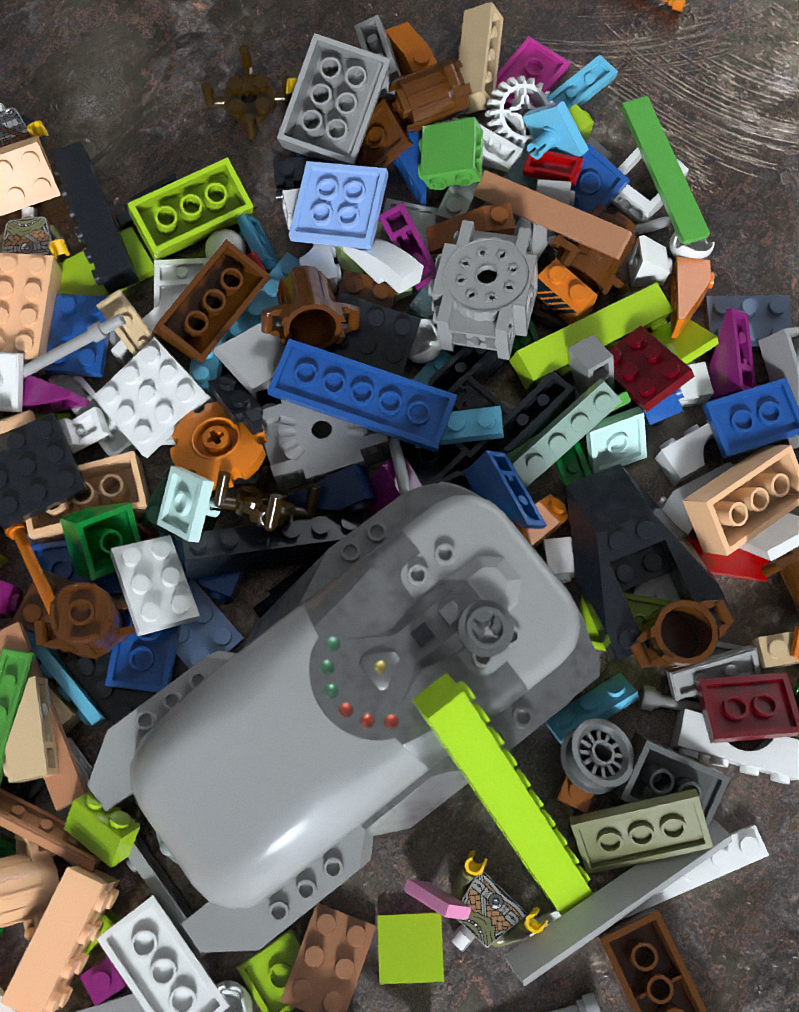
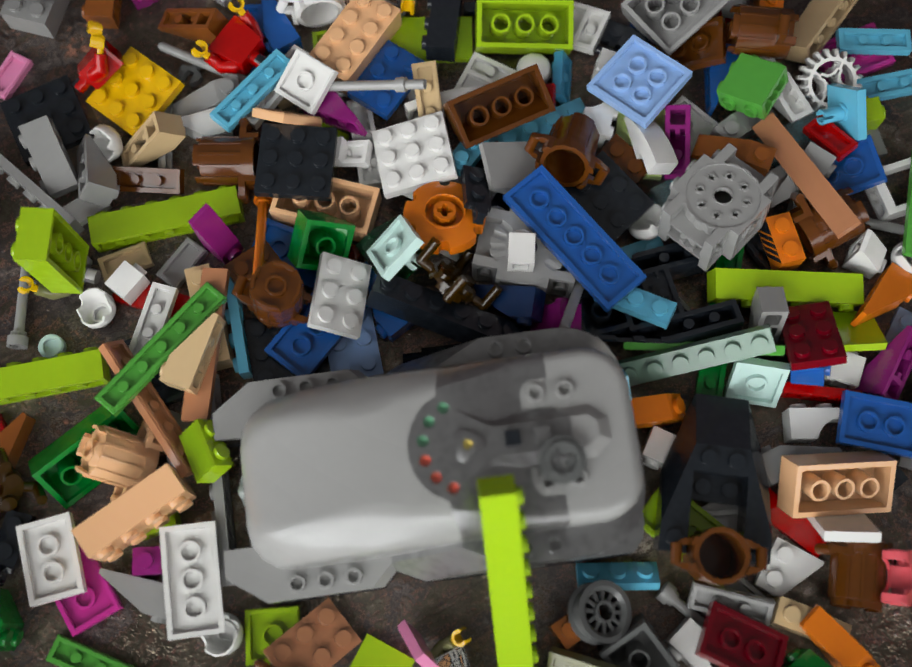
camera: 30 degrees right, 0 degrees up
blue slope [464,451,547,529] -> none
none -> white brick [507,230,535,272]
none -> white wing [573,1,611,56]
none -> white wing [753,537,825,597]
none -> red tile [780,382,863,404]
none -> medium azure plate [835,28,912,56]

